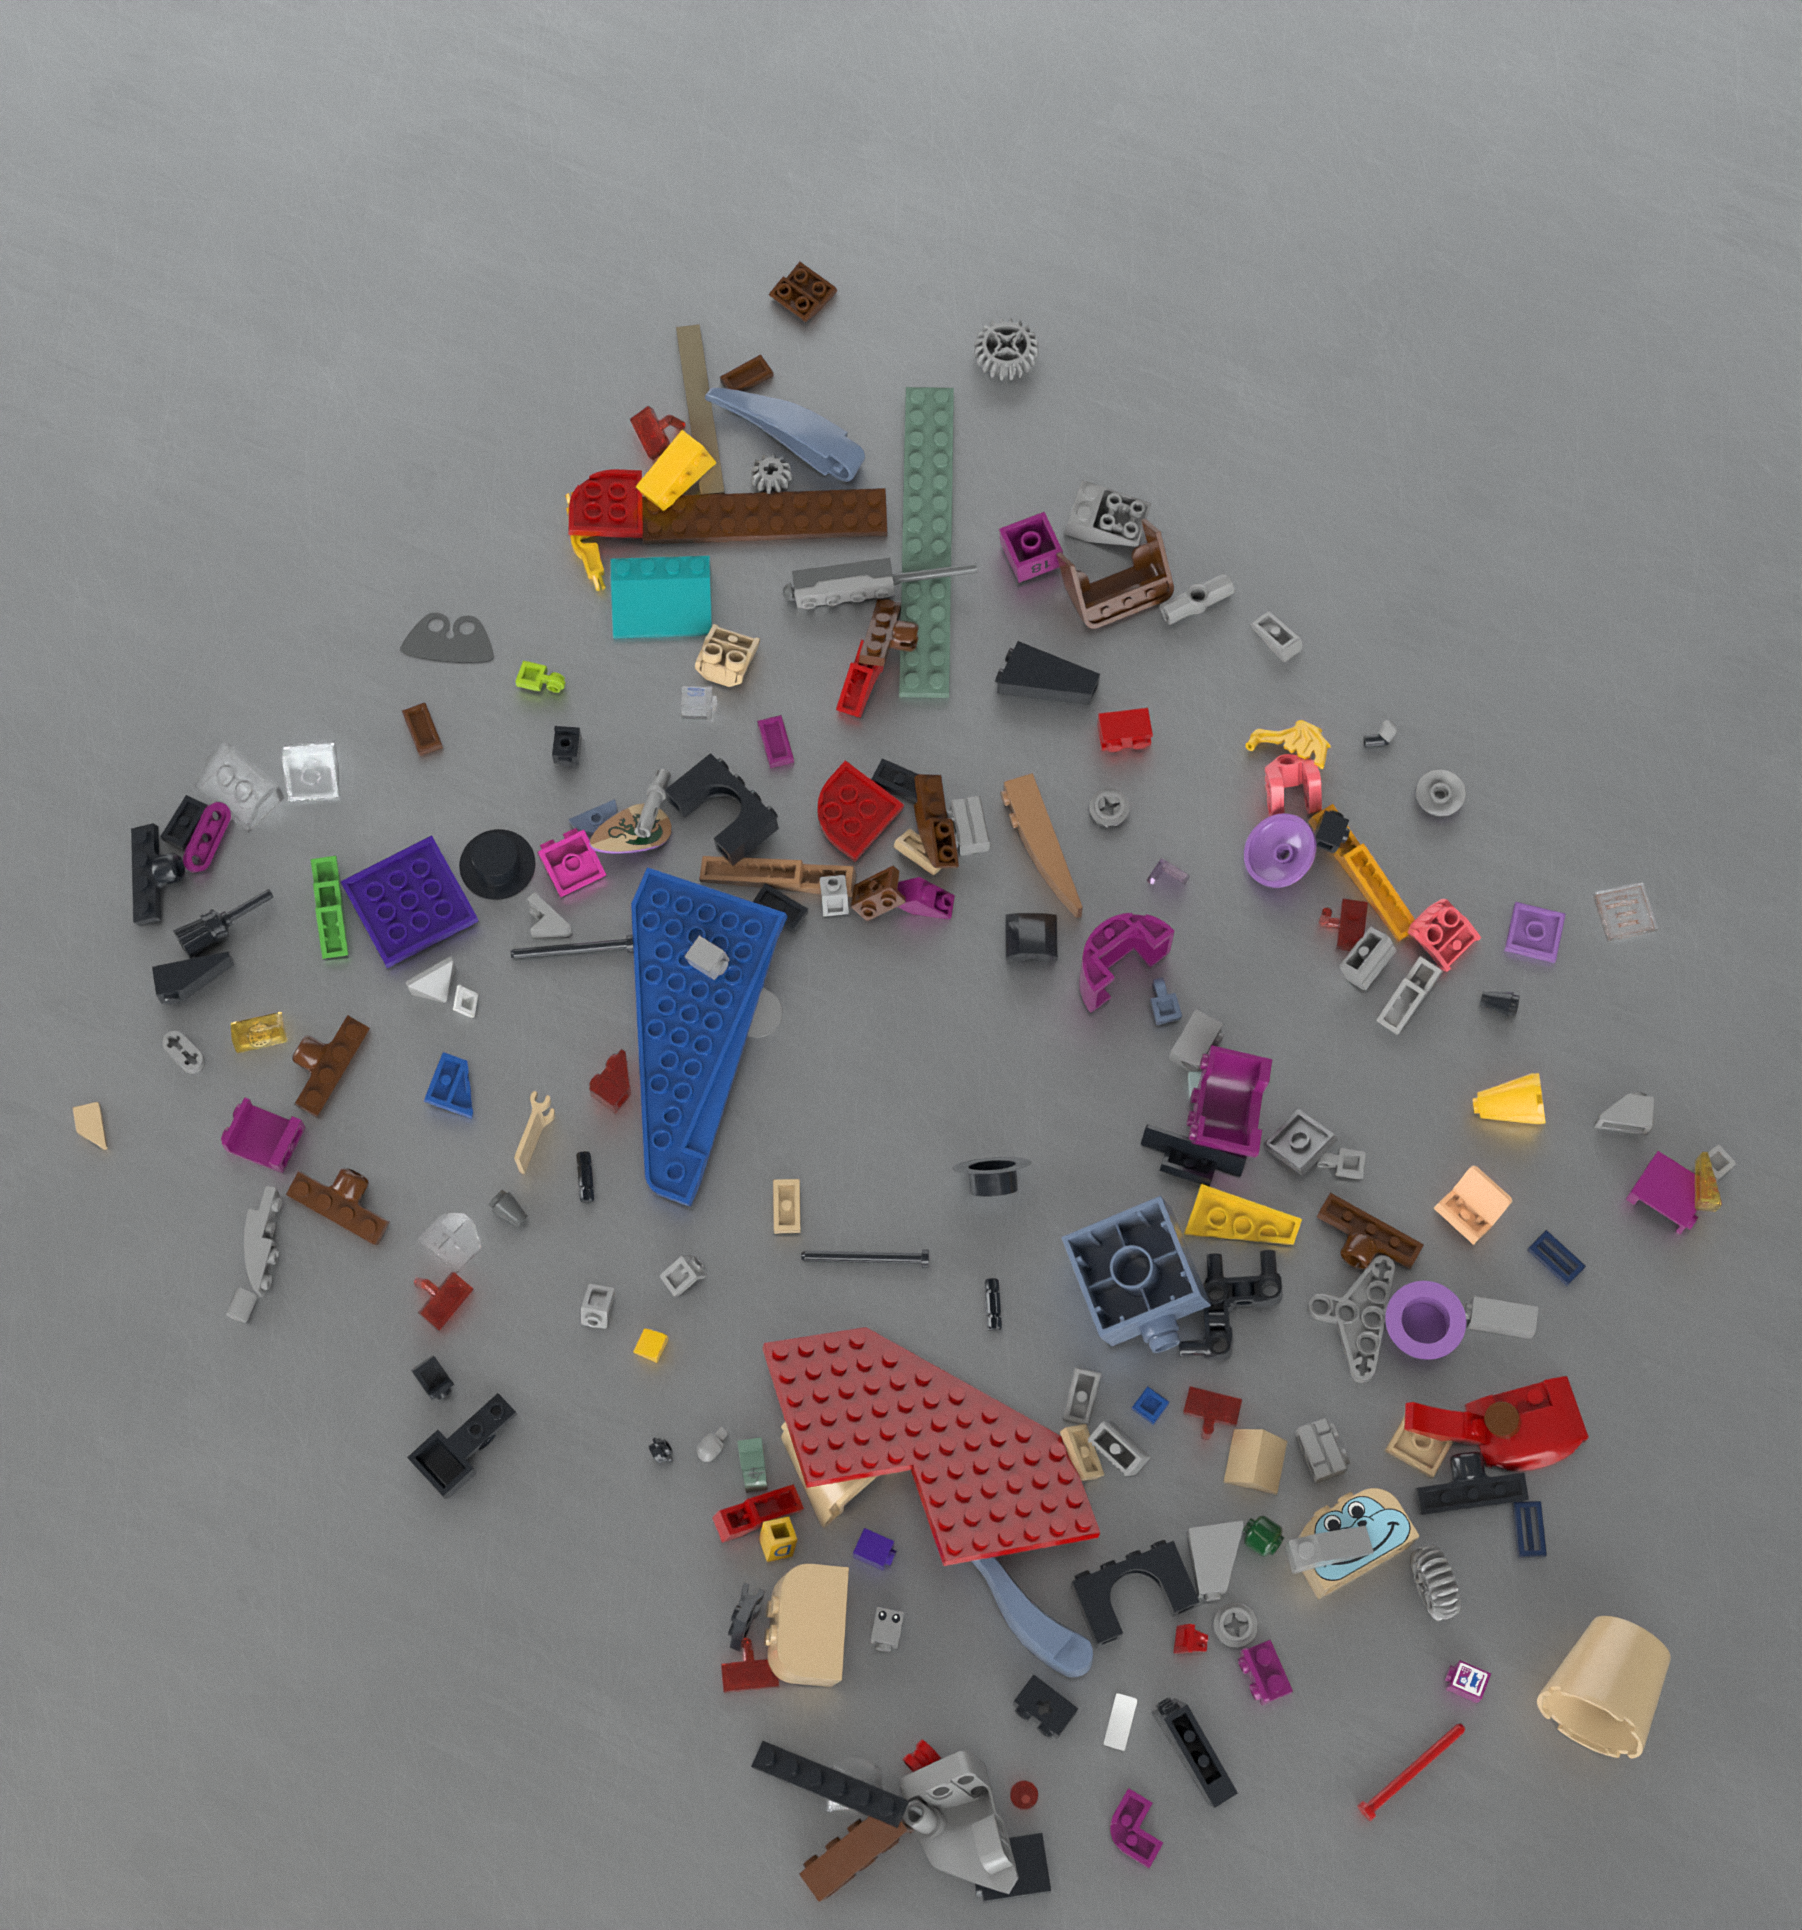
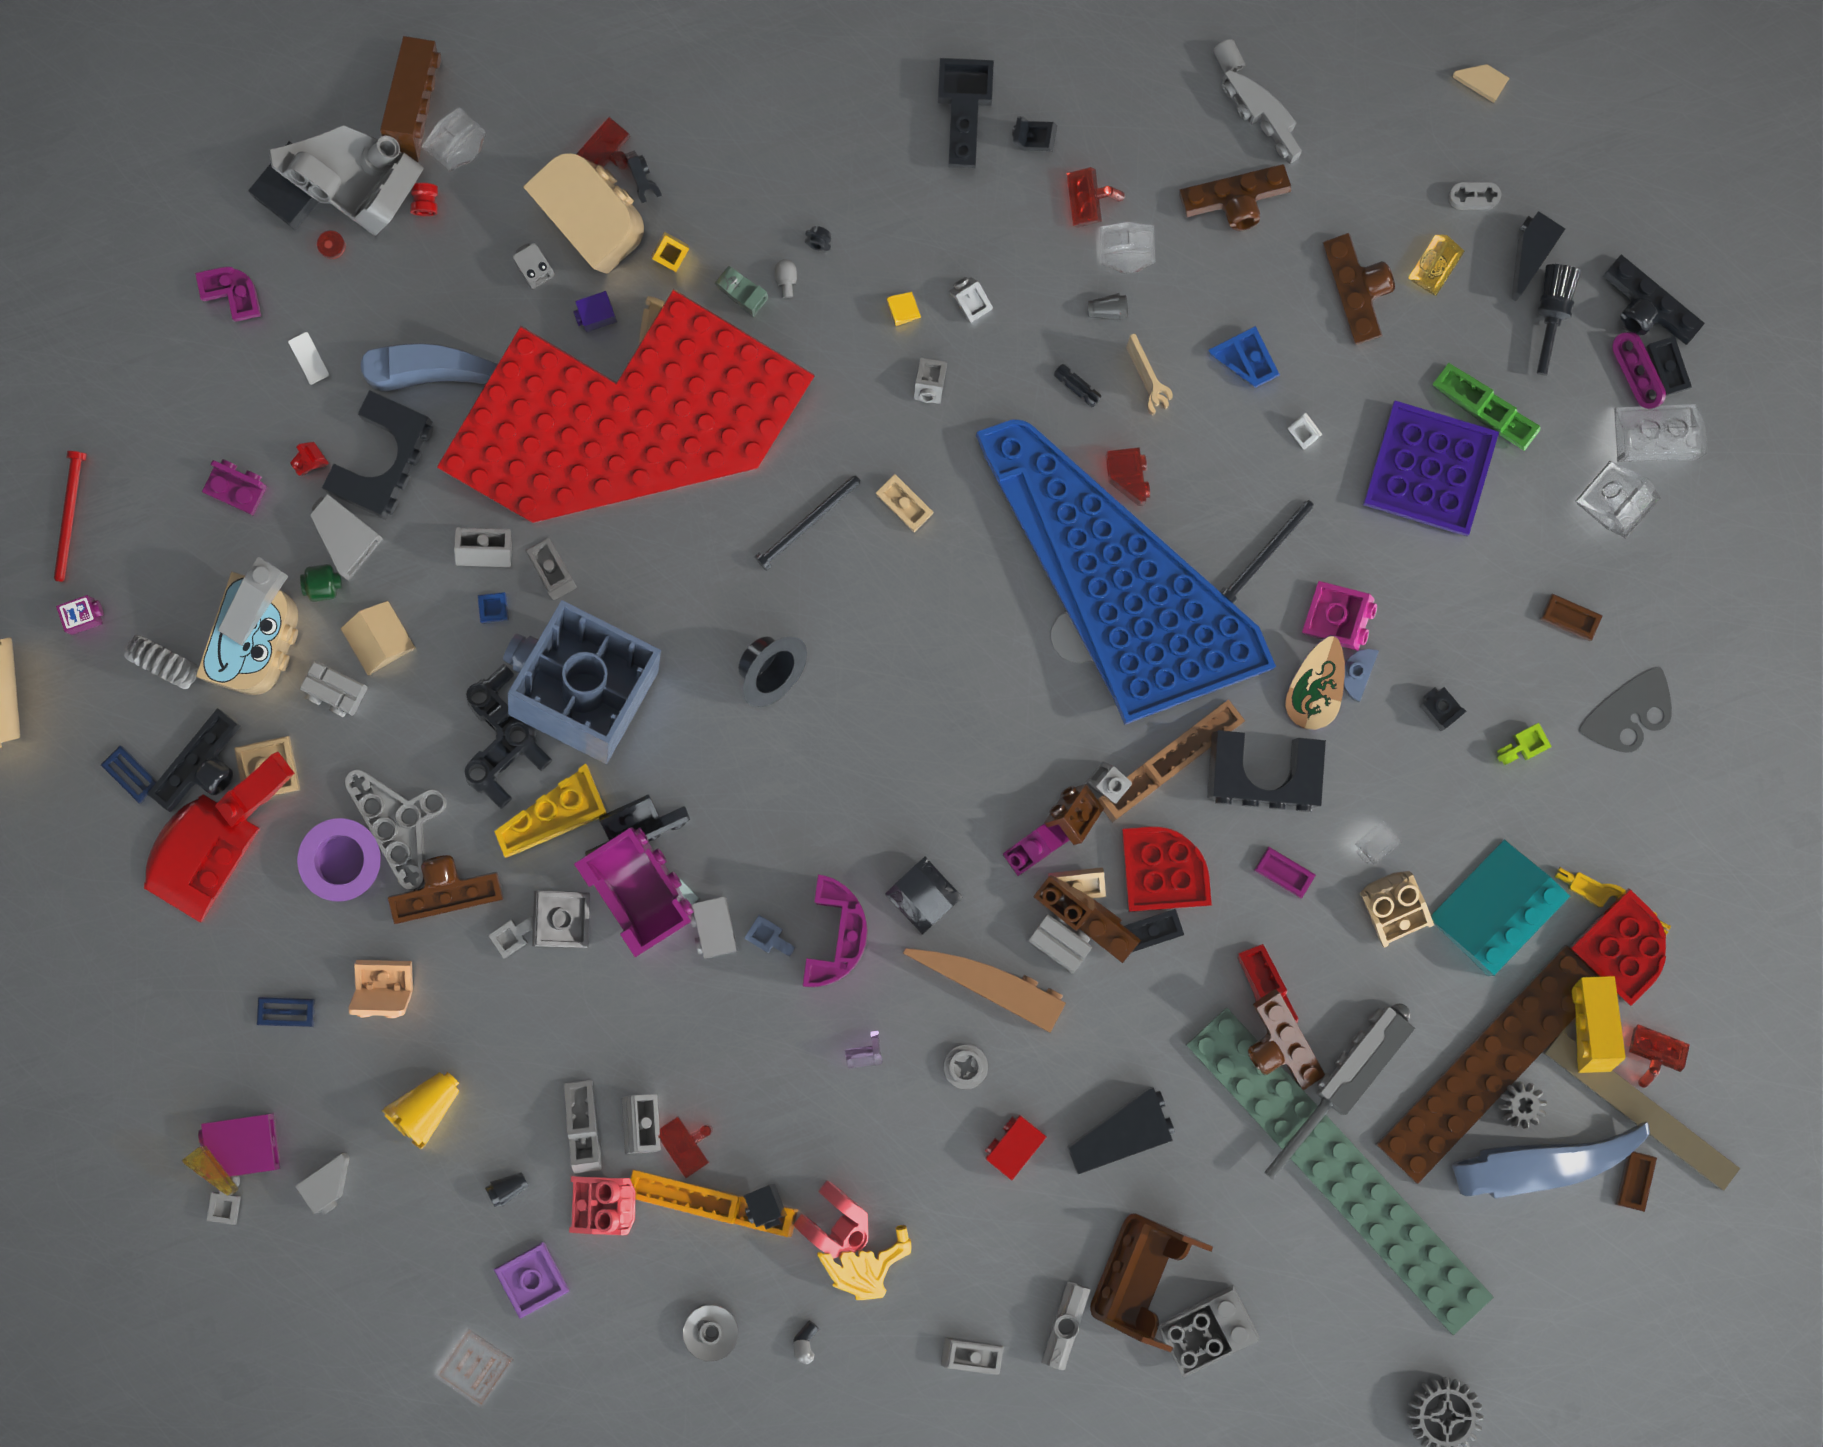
camera: 135 degrees right, 15 degrees up
magenta panel [221,1097,306,1174] -> none
slope [405,957,456,1003] -> none
black hose [459,829,535,900] -> none
light grey slope [527,892,572,939] -> none
light grey pin [634,769,671,838] -> none
light grey brick [684,936,730,980] -> none
red slope [712,1484,804,1543] -> none
black plate [751,1741,909,1829] -> none
black plate [752,883,808,932] -> none
reddish brown slope [768,261,838,322] -> none
black axle [984,1278,1002,1331] -> none
magenta brick [999,511,1063,583] -> none
black brick [1013,1674,1079,1739] -> none
tan plate [1060,1424,1105,1482] -> none
black slope [1151,1697,1238,1808] -> none
clear red plate [1183,1386,1242,1440] -> none
light grey gear [1213,1603,1258,1648] -> none
medium lavender dish [1244,813,1317,888] -> none
light grey brick [1464,1296,1538,1339] -> none
reddish brown piece [1484,1402,1521,1439] -> none

